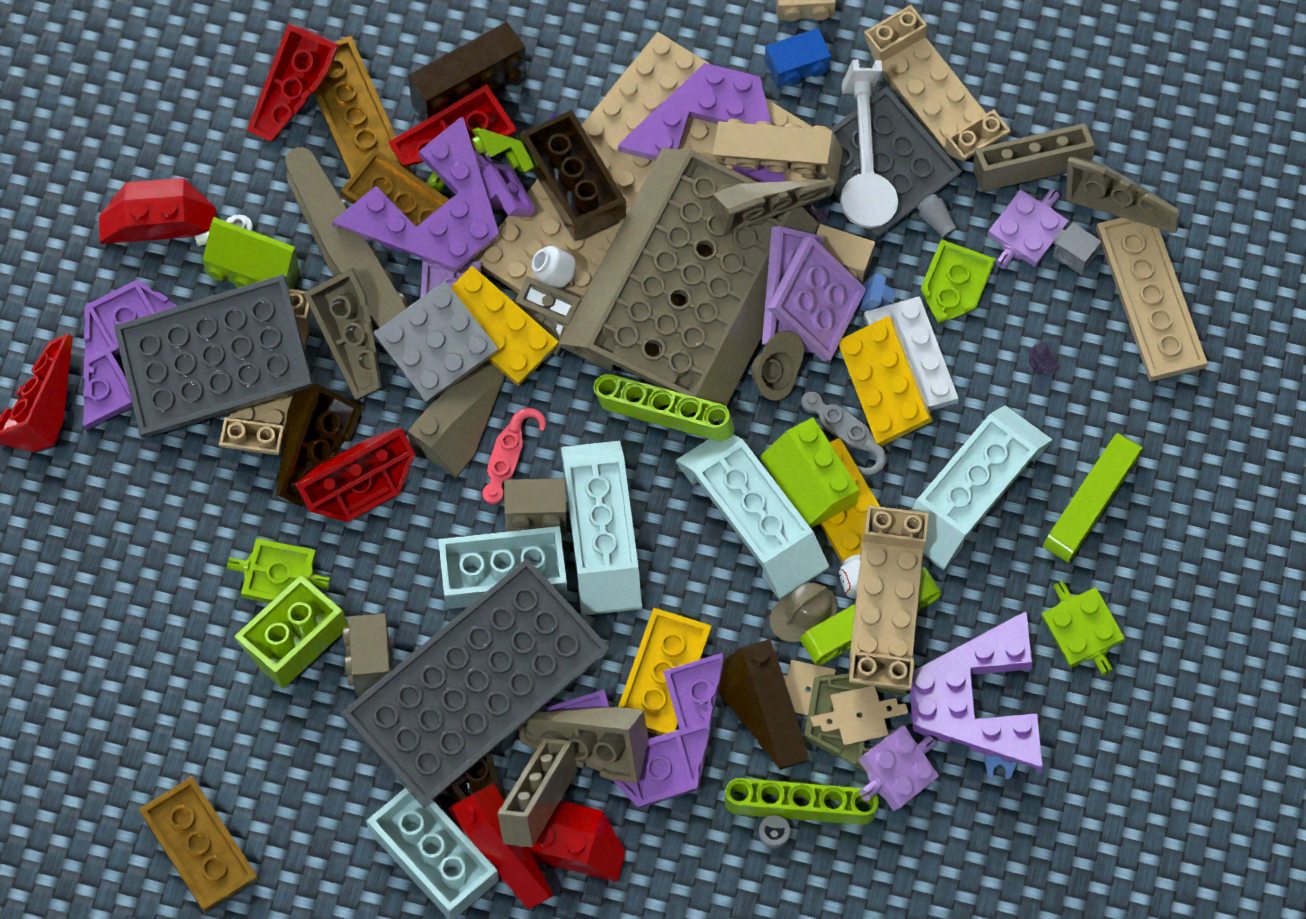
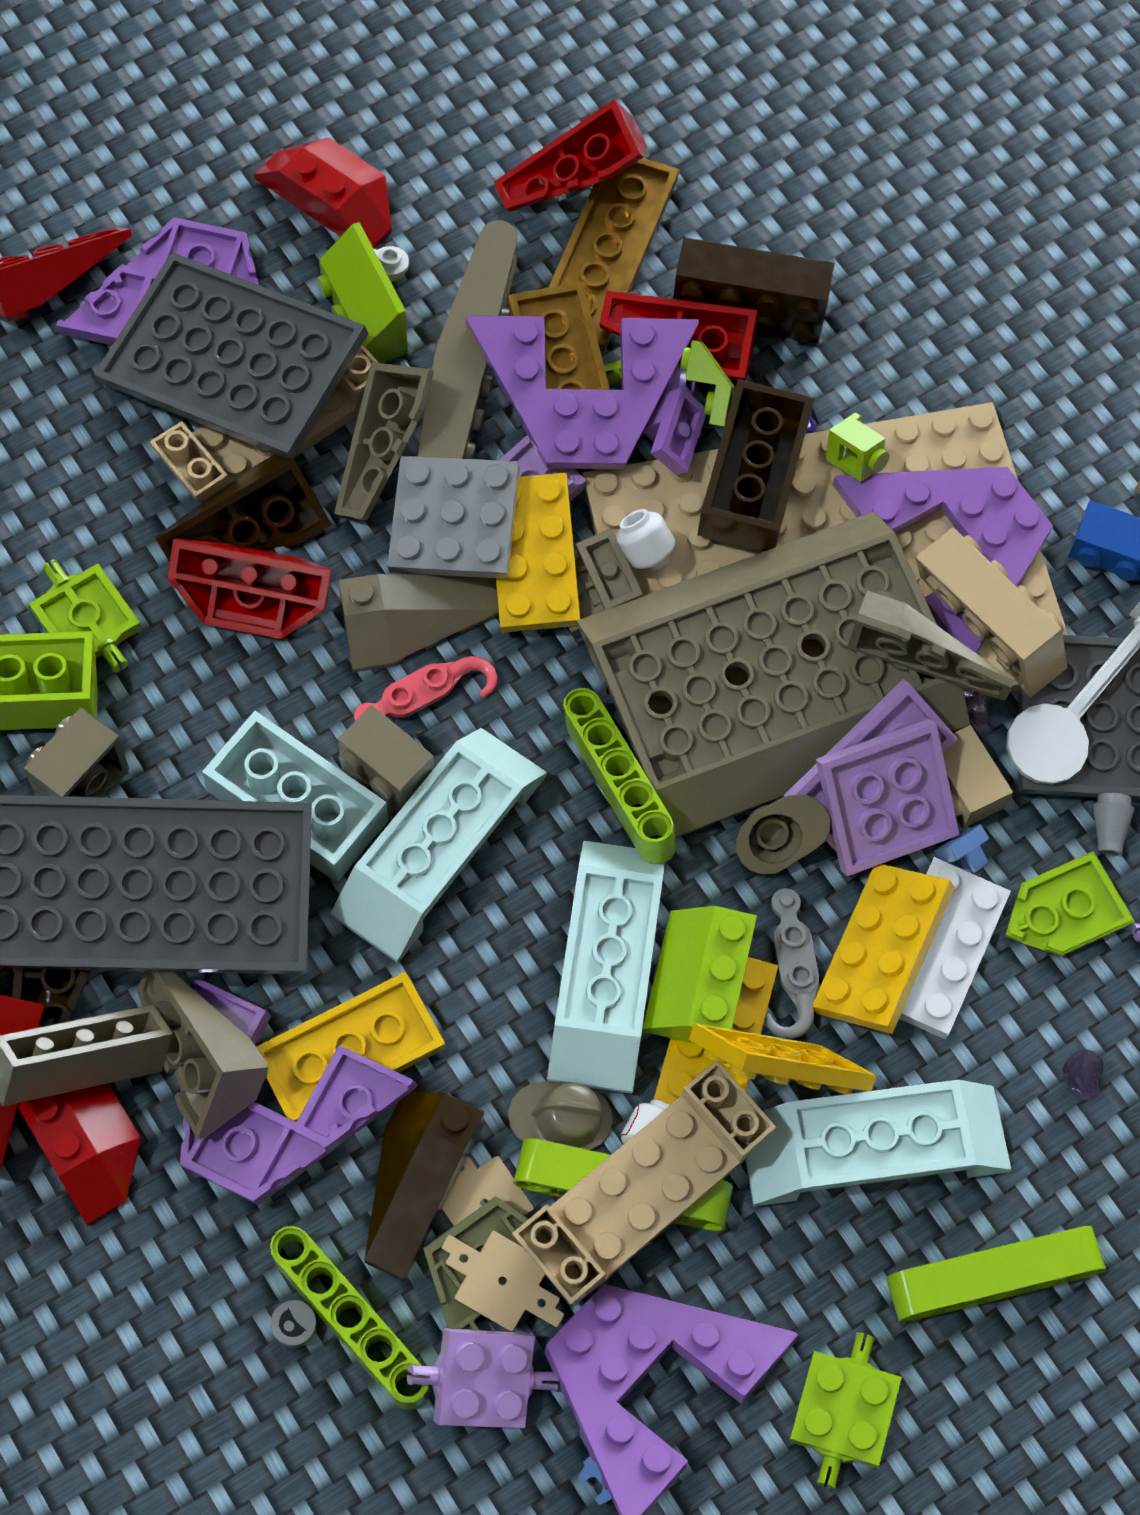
camera: 40 degrees right, 0 degrees up
none -> yellow plate [688,1023,877,1094]
none -> lime brick [826,412,889,482]

